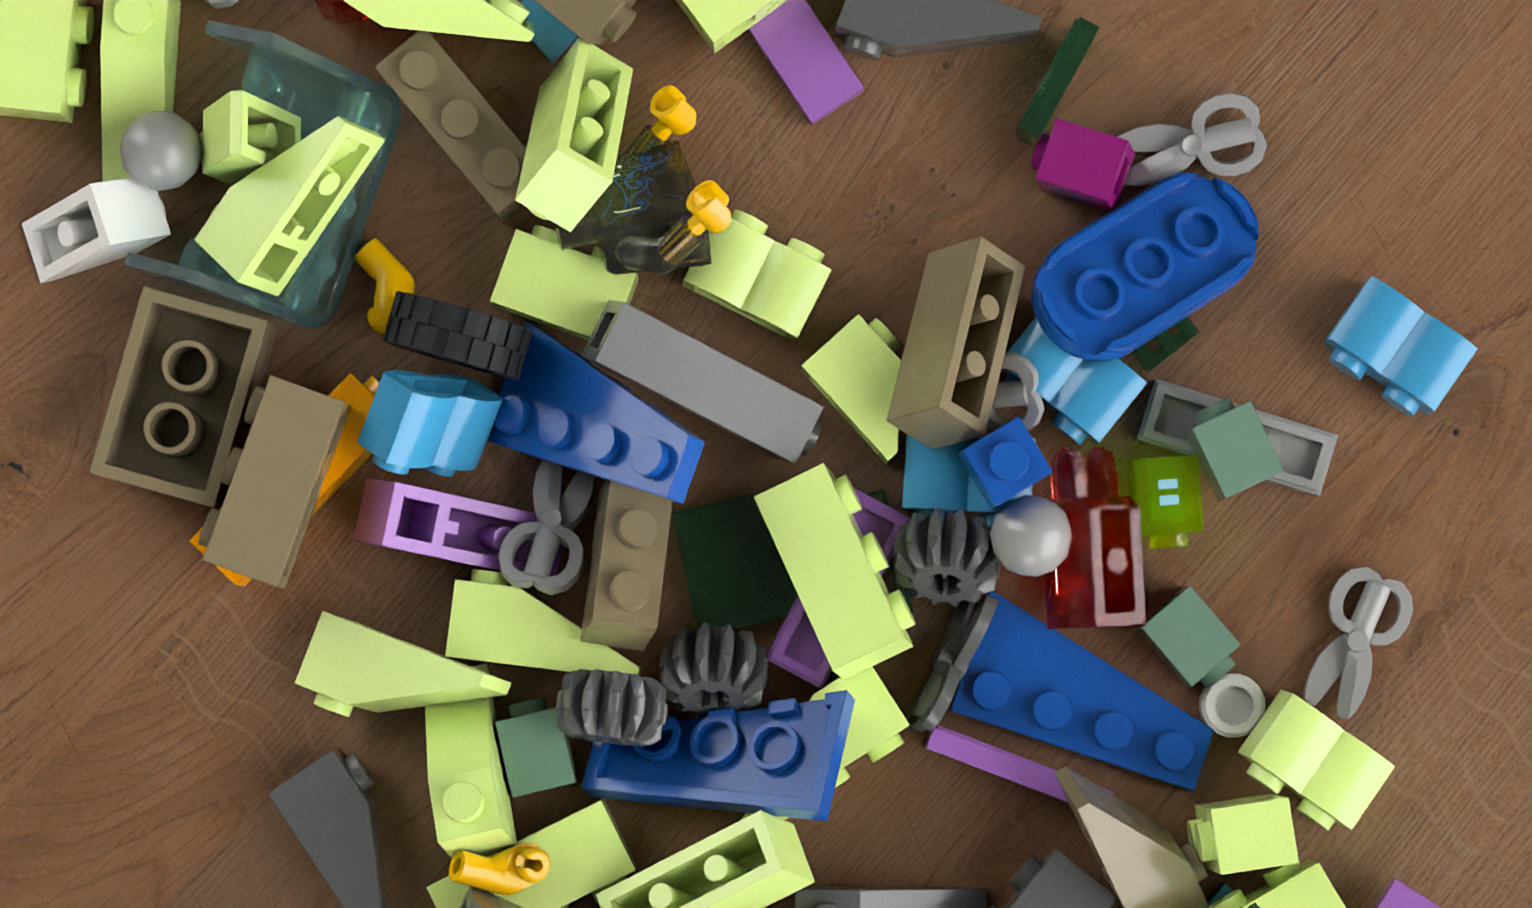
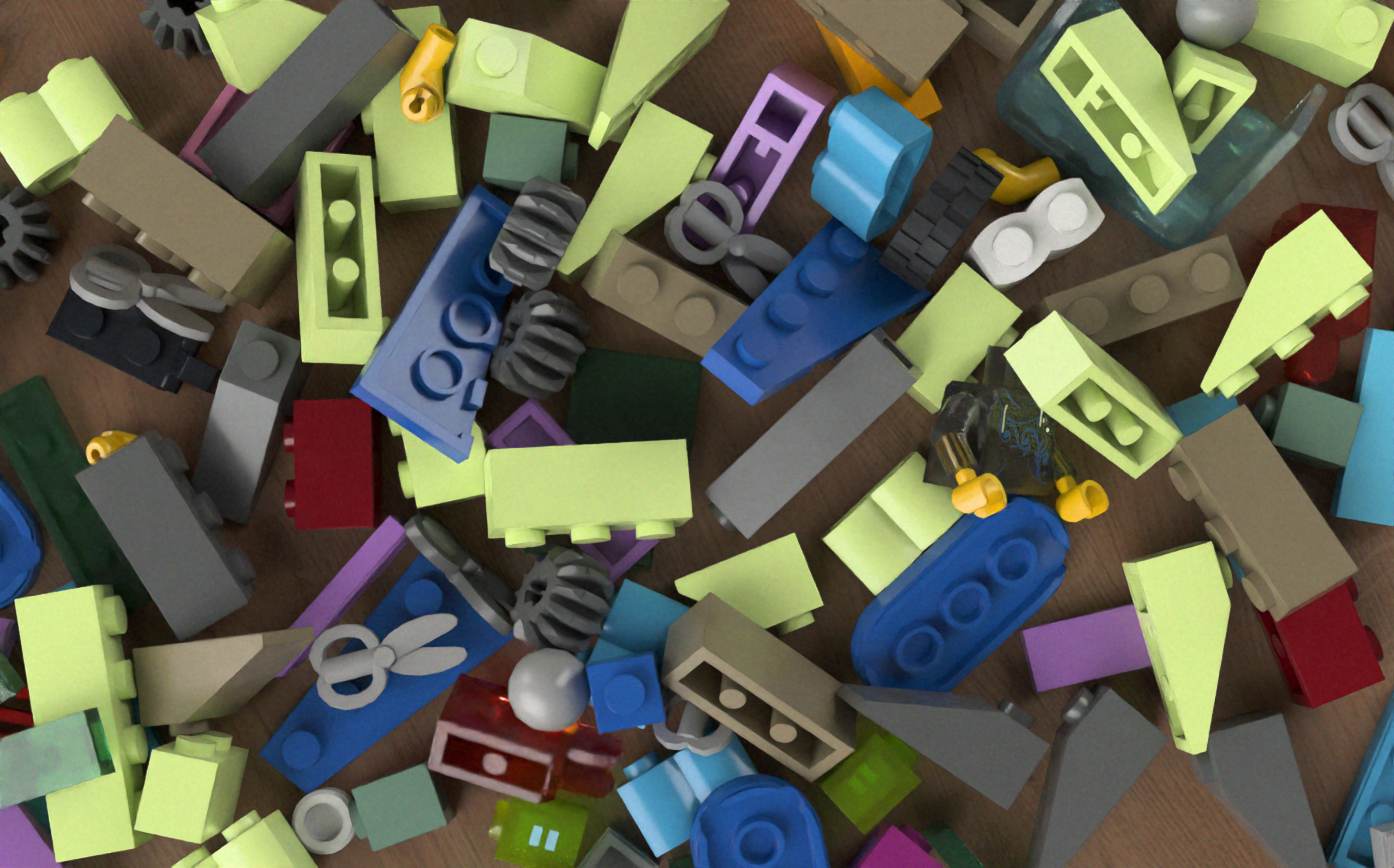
camera: 110 degrees right, 0 degrees up
none -> dark red brick [283,398,384,531]
none -> light grey piece [309,613,468,710]
none -> clear neon green brick [816,727,921,835]
none -> dark grey slope [836,684,1050,811]
none -> blue tile [850,493,1070,693]
none -> white brick [961,178,1105,293]

